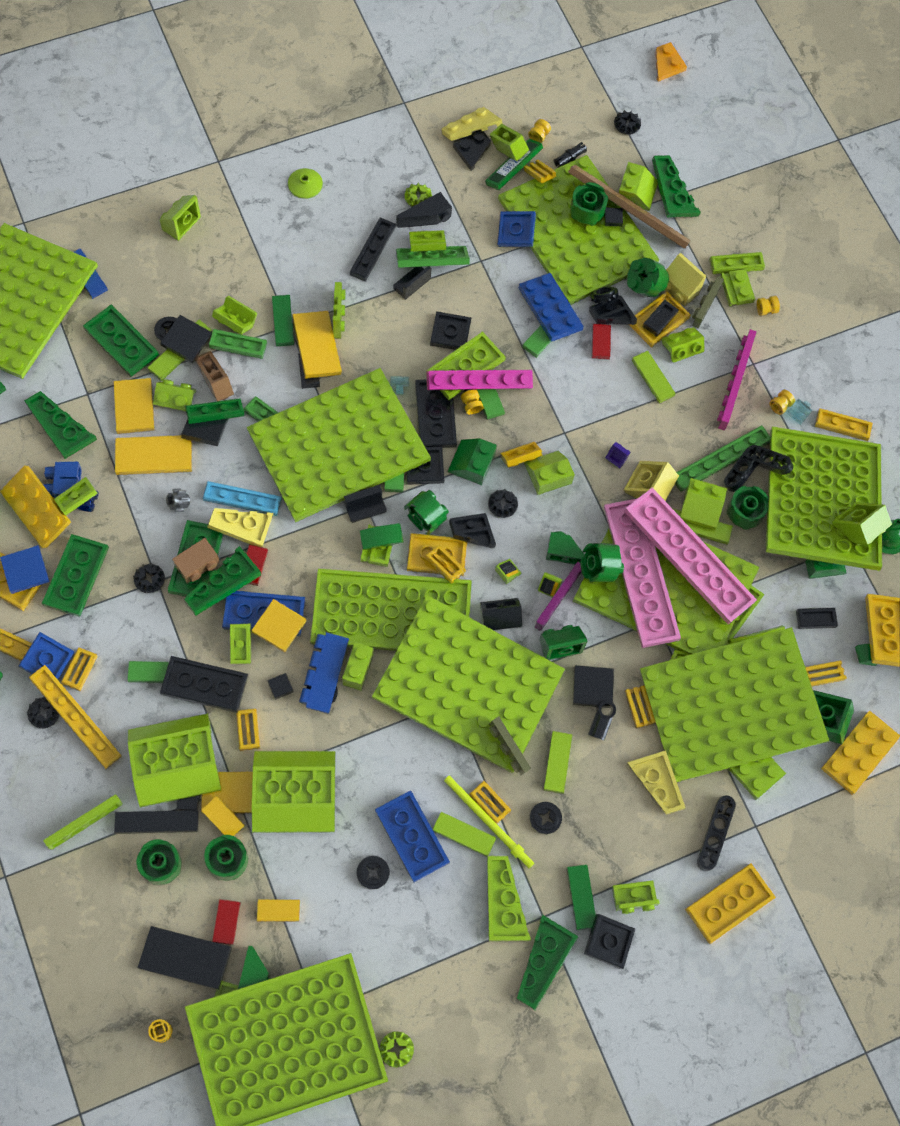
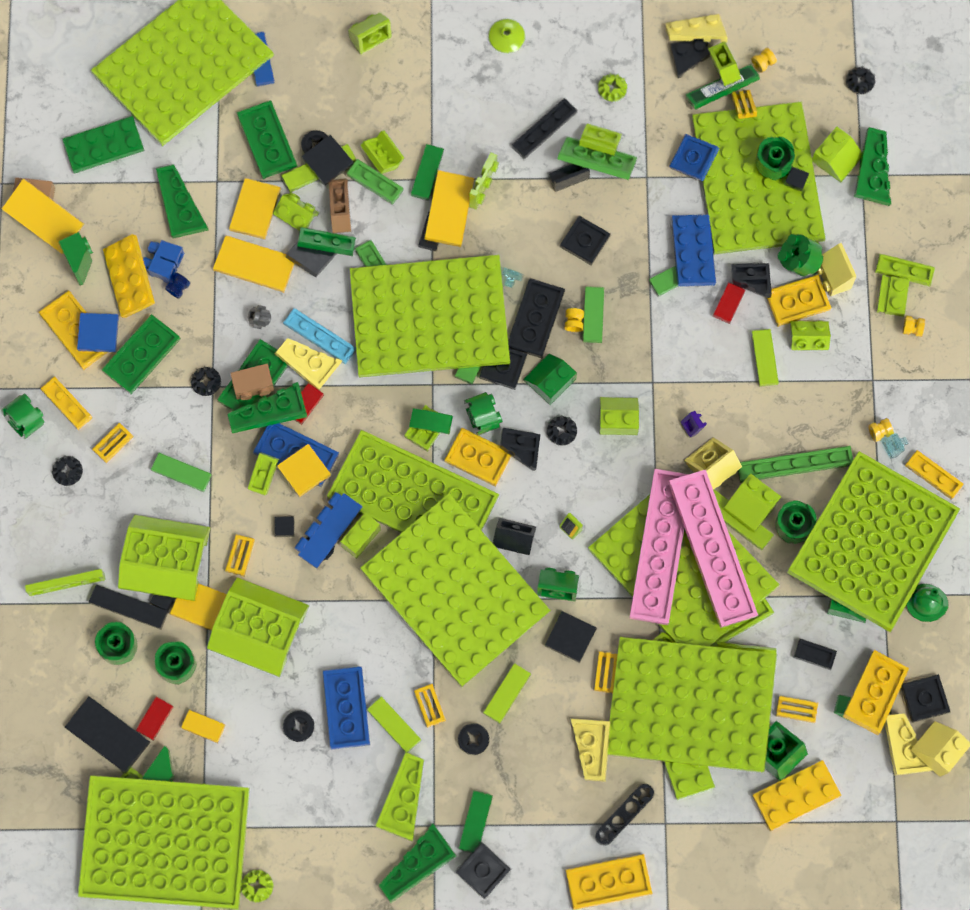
camera: 30 degrees right, 5 degrees up
blue tile [18,632,74,680] -> none
yellow tile [29,665,122,769] -> none
lime plate [54,477,98,515] -> none
yellow wheel [148,1019,173,1043] -> none
black tile [160,656,249,713] -> none
yellow tile [201,796,245,836] -> none
black panel [344,485,387,523] -> none
black slope [396,192,452,228] -> none
yellow tile [425,544,466,584] -> none
dark pink plate [426,370,533,390] -> none
lime plate [427,331,506,400] -> none
neon yellow bar [444,775,535,869] -> none
olive plate [489,717,531,775] -> none
slope [495,559,522,585] -> none
yellow plate [500,442,542,467] -> none
magenta tile [534,562,582,631] -> none
green slope [546,531,585,565] -> none
black pin [554,142,587,168] -> none
medium nougat tile [568,165,691,248] -> none
green brick [581,543,624,582] -> none
black piece [588,700,616,740] -> none
black gear [590,286,619,304] -> none
lime bracket [612,880,660,914] -> none
black tile [643,300,679,337] -> none
light orange wing [655,42,687,82] -> none
olive plate [692,276,724,329] -> none
dark pink plate [717,329,757,431] -> none
black beam [724,445,794,492] -> none
lime slope [832,502,892,545] -> none

